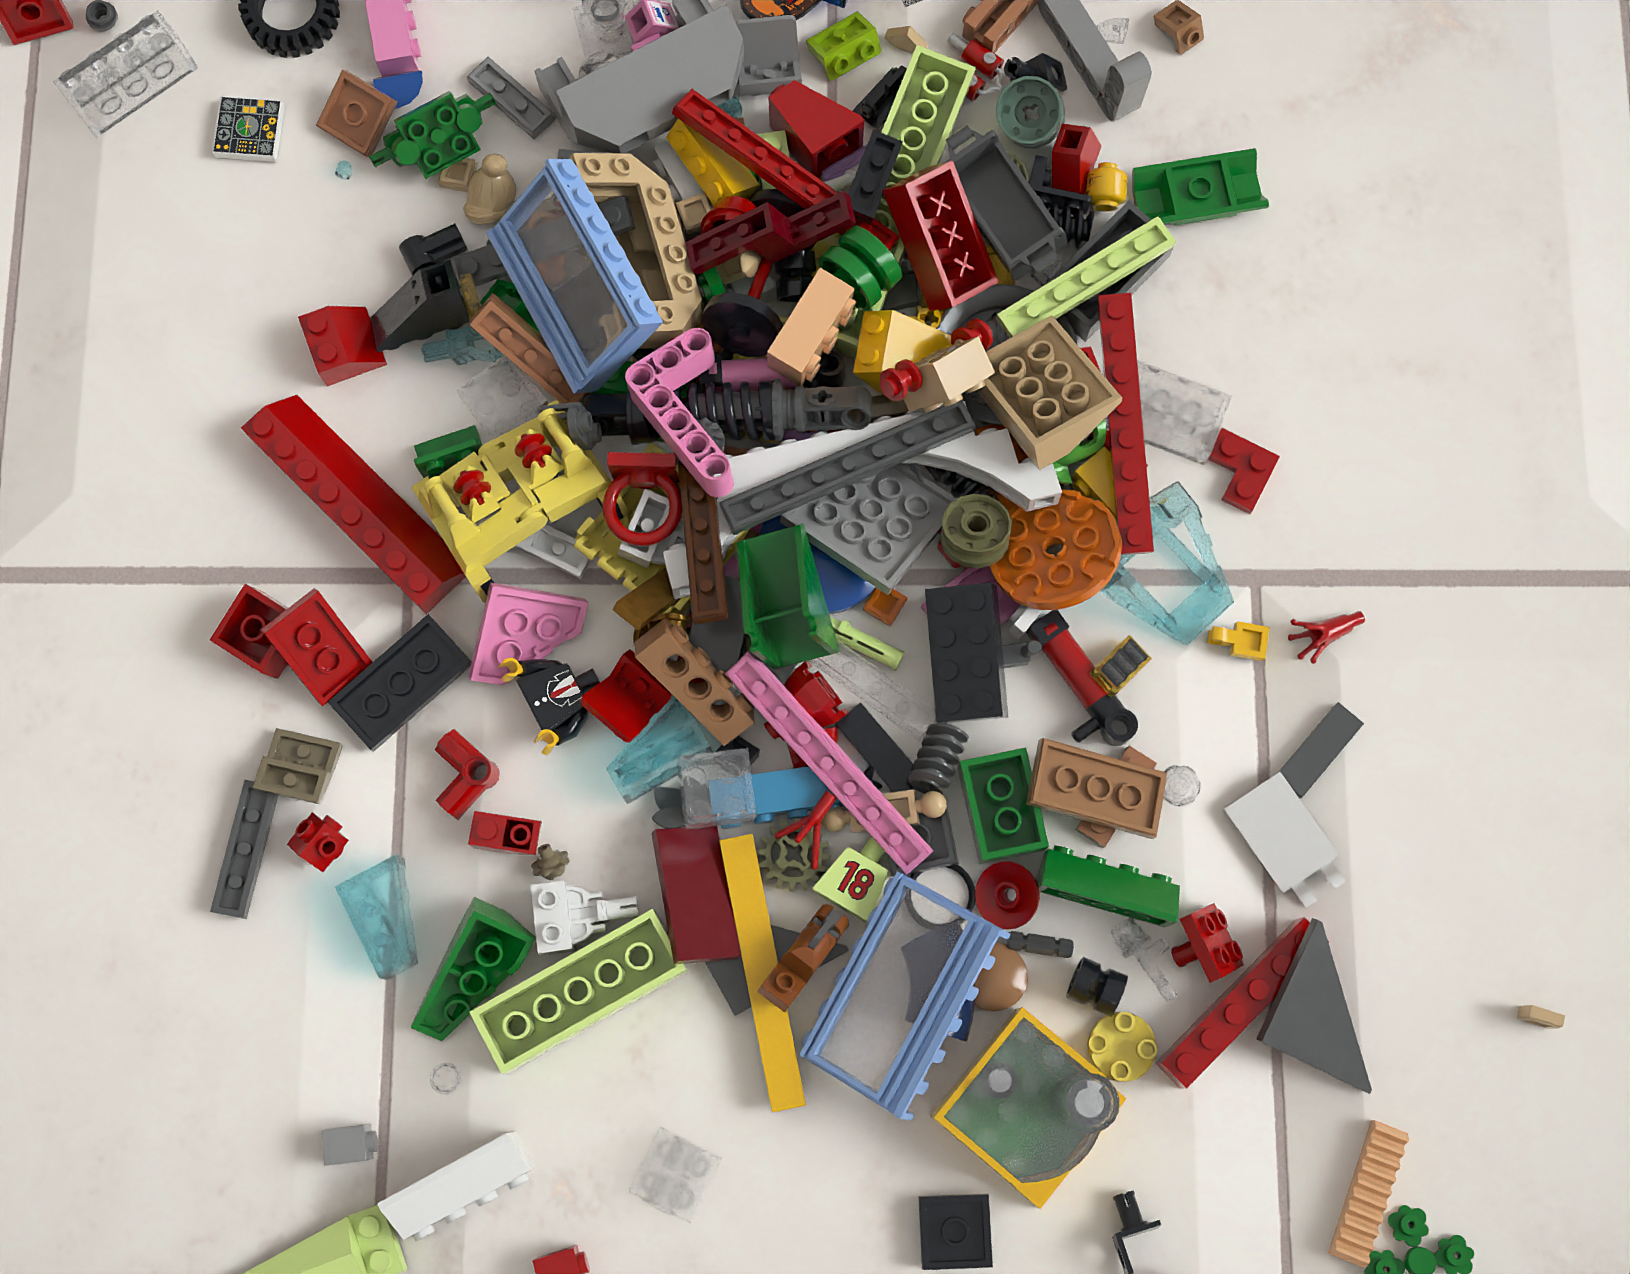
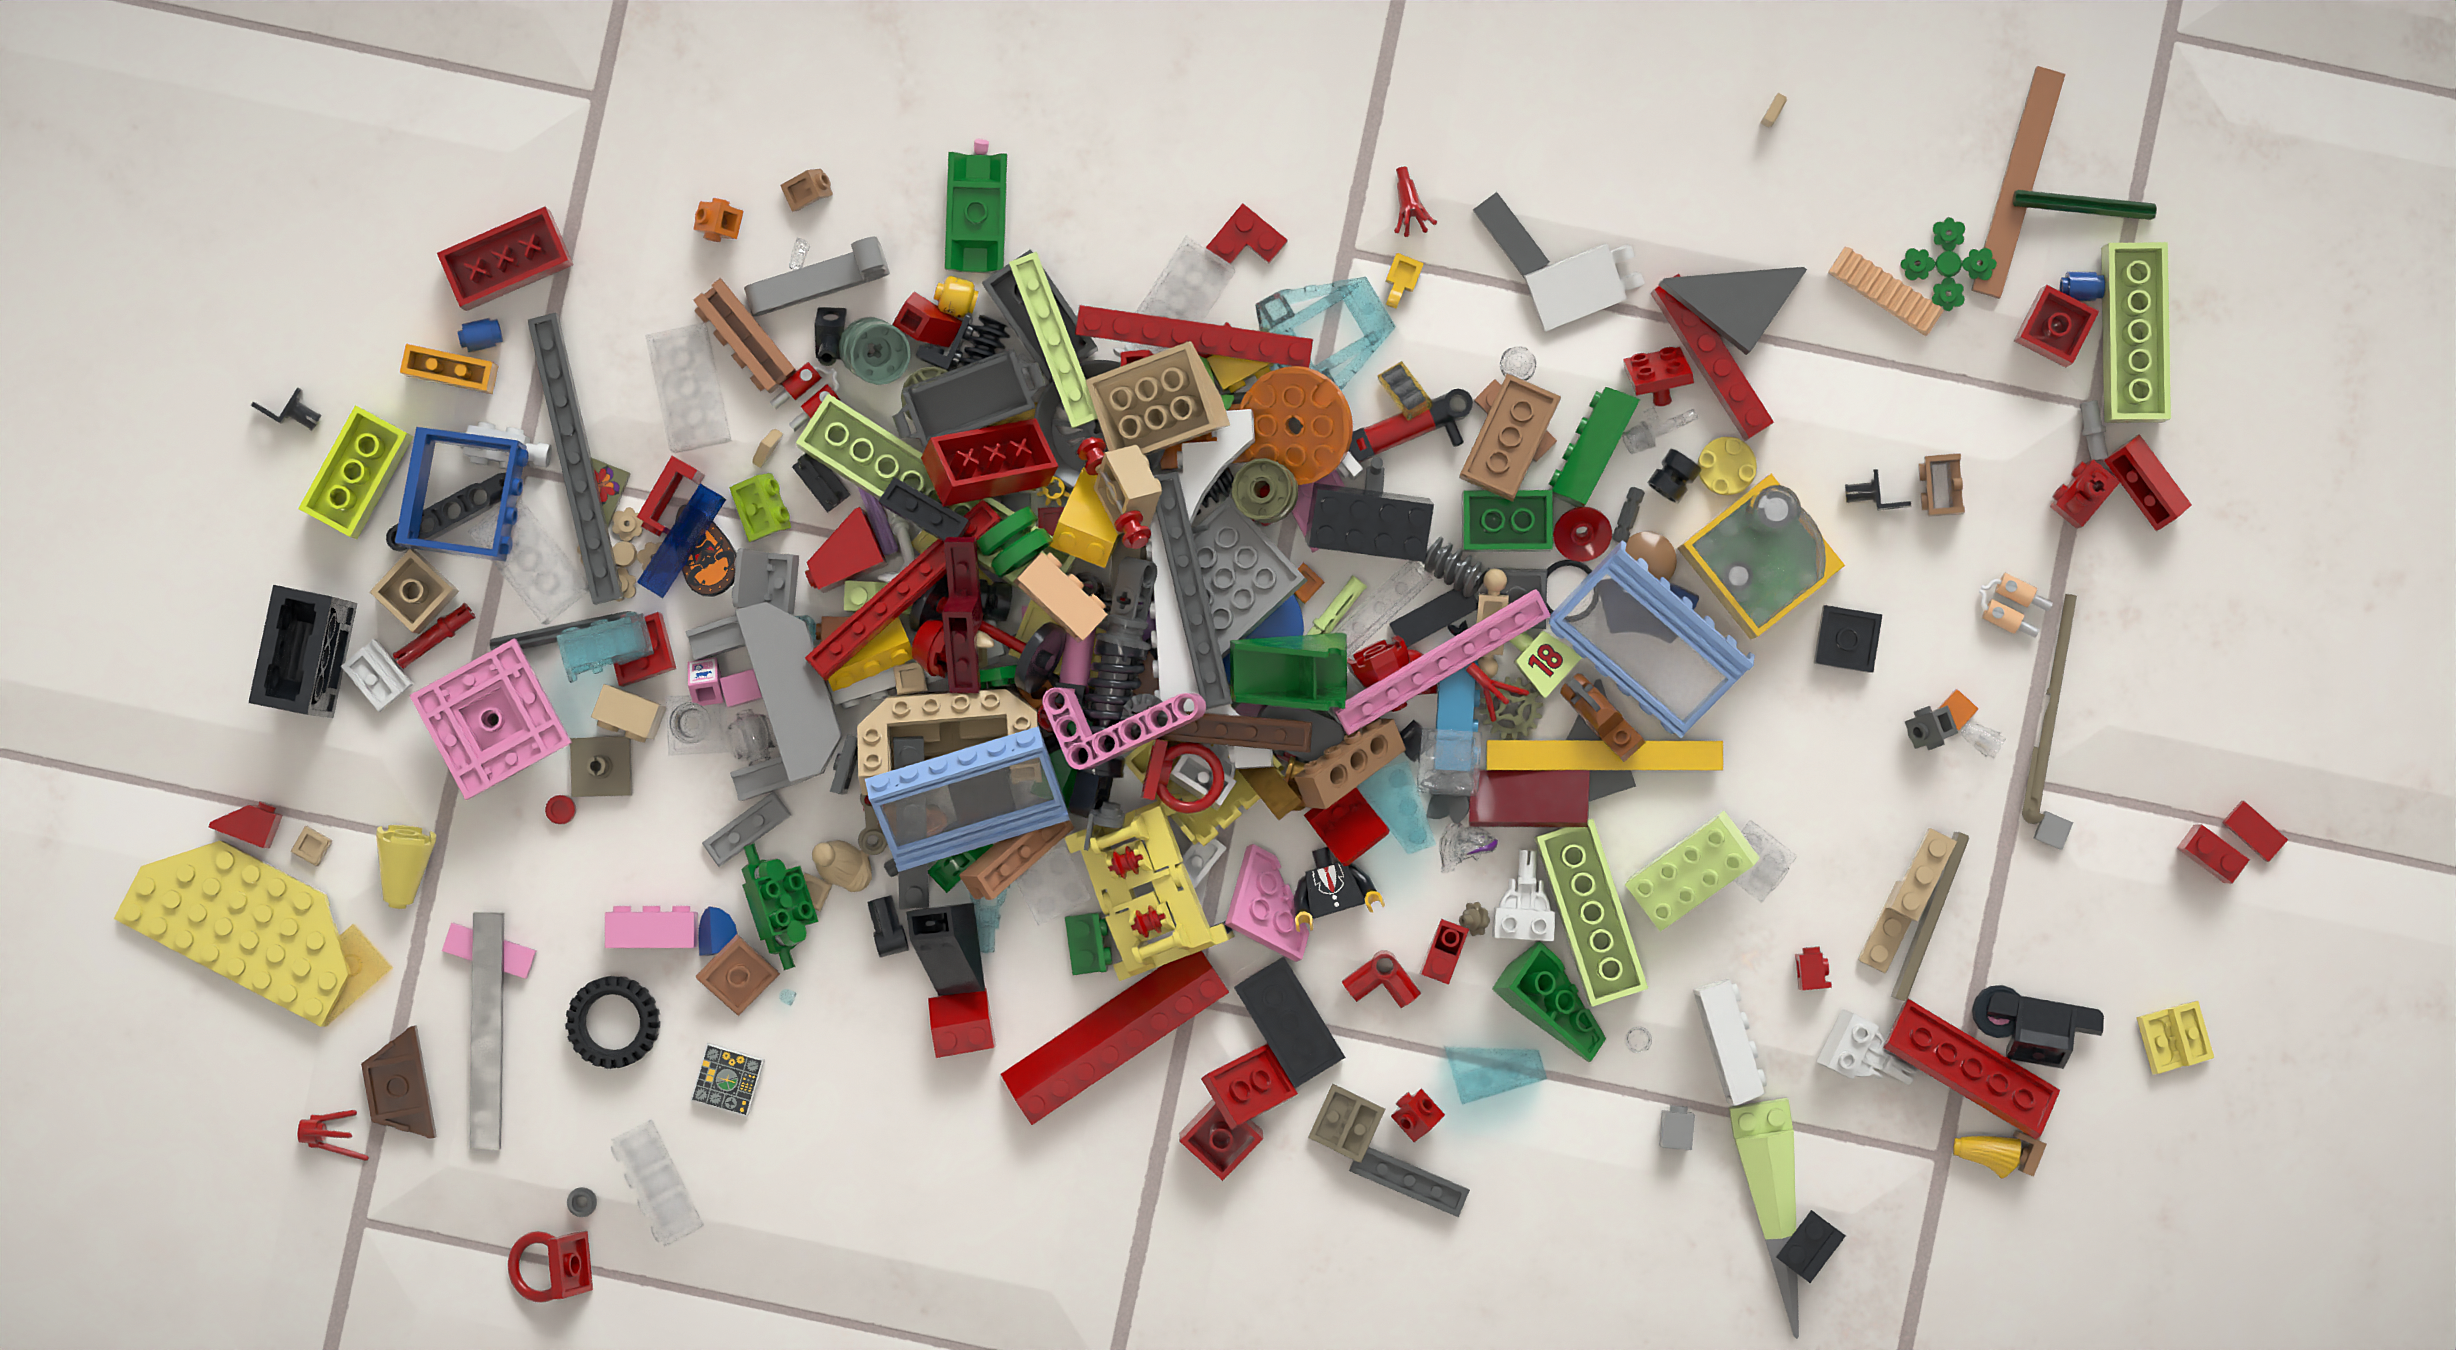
camera: 80 degrees left, 10 degrees up
clear yellow tile [459,273,480,321] -> none
none -> bright pink piece [974,139,989,155]
none -> clear hair [1438,822,1498,874]
none -> yellowish green brick [1625,811,1760,932]

